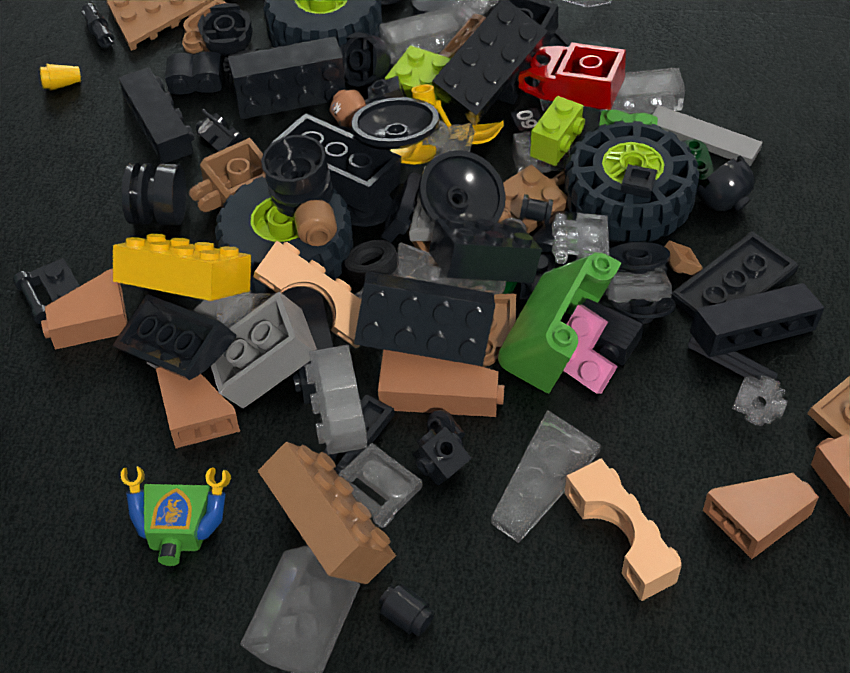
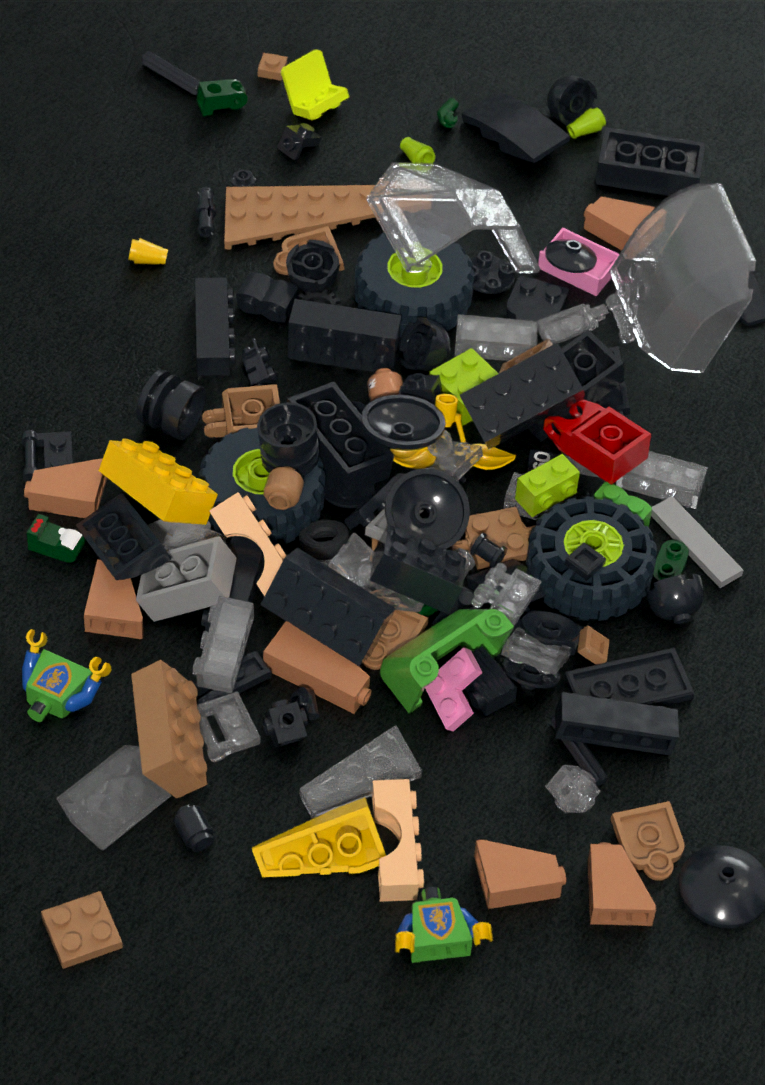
camera: 20 degrees right, 0 degrees up
none -> dark green leg [27,514,86,563]
none -> yellow wedge [252,798,386,877]
none -> torso [395,887,493,963]

